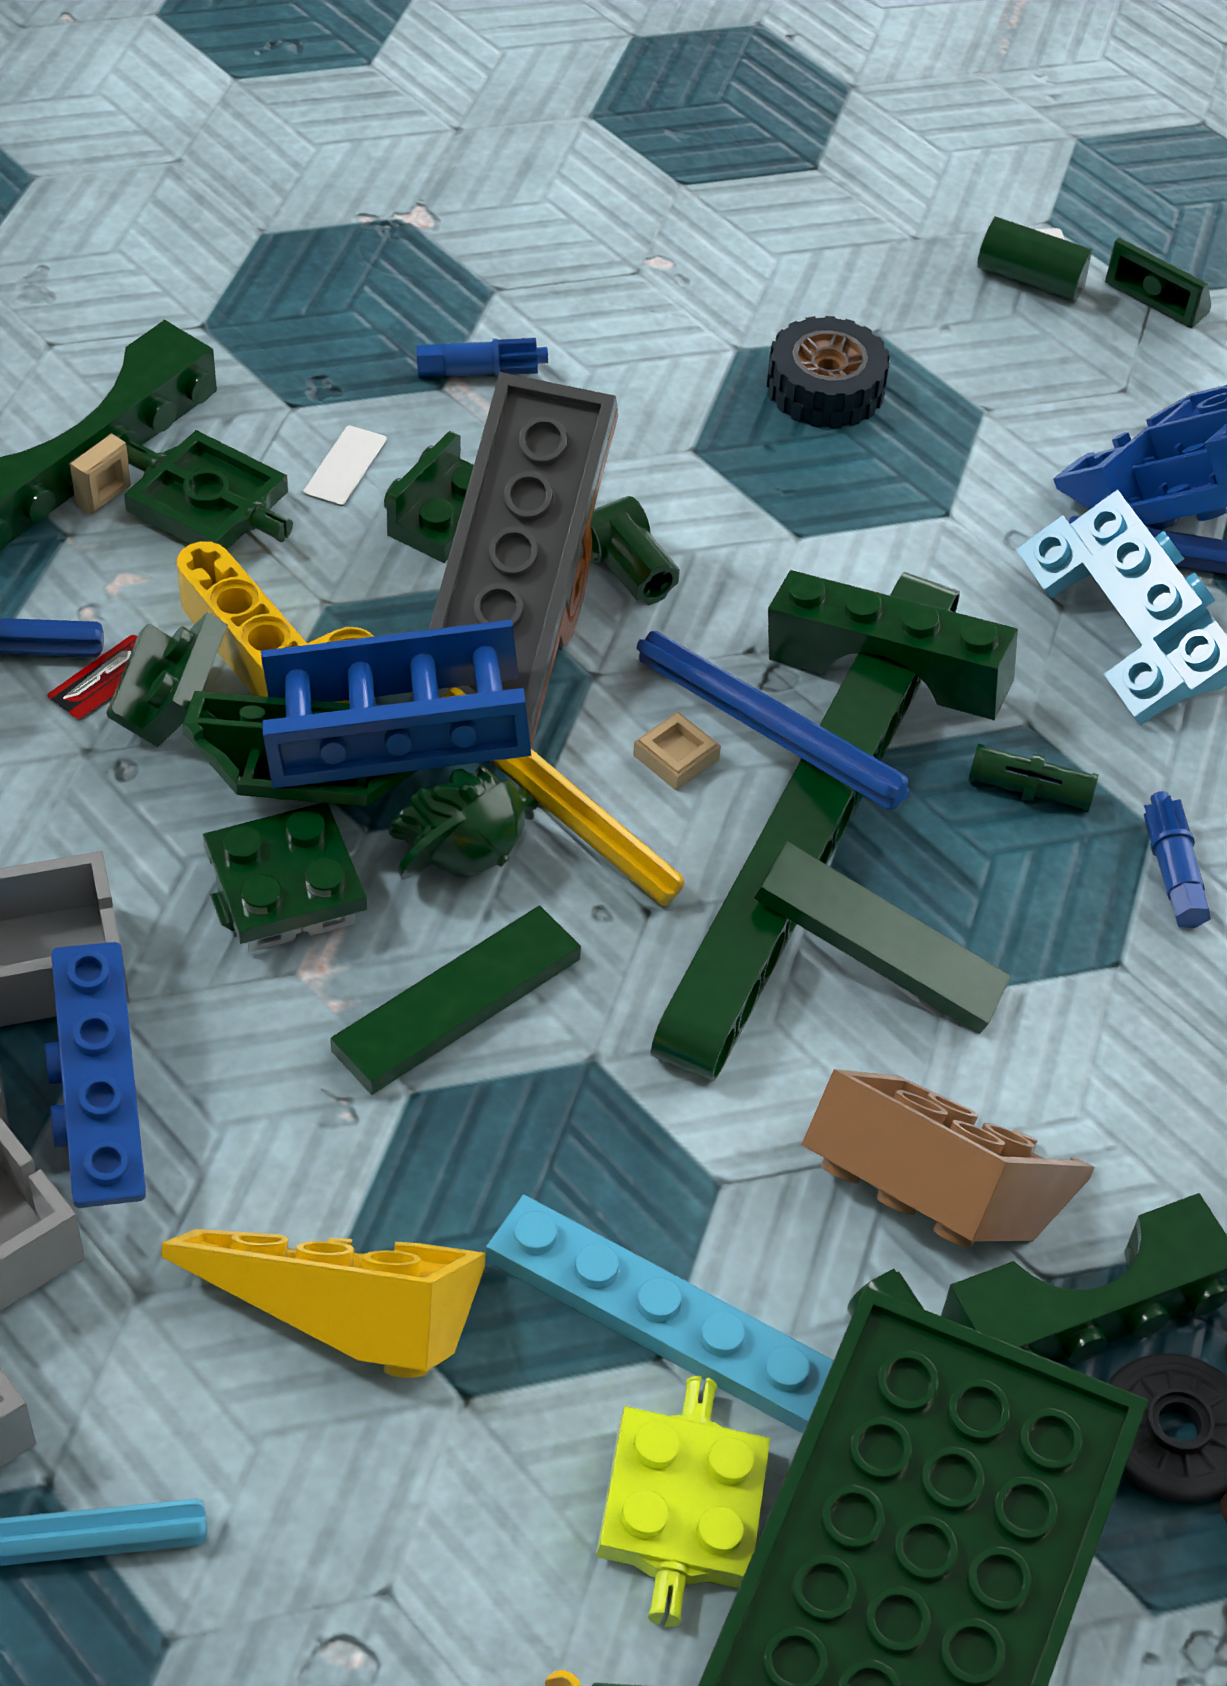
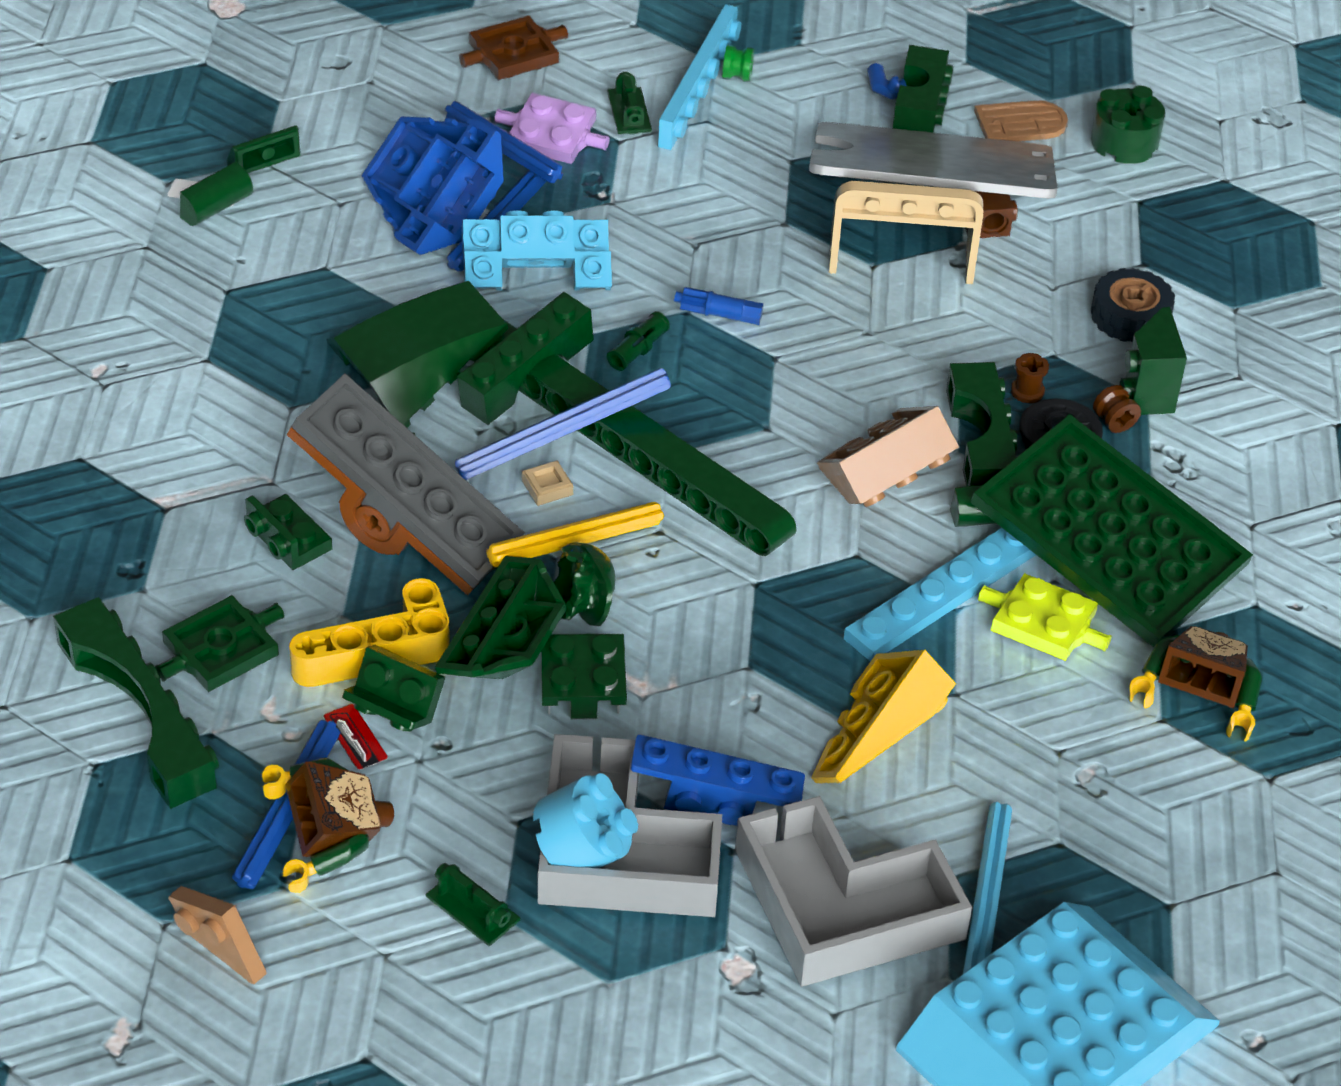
camera: 70 degrees left, 5 degrees down
tan tile [70,434,131,515] -> none
blue fence [261,620,532,789] -> none
white sticker [303,425,387,505] -> none
dark green tile [330,905,581,1095] -> none
blue piece [416,338,548,378] -> none
tile [754,841,1011,1034] -> none
black wheel [767,316,890,429] -> none
none -> dark green wedge [326,281,508,428]

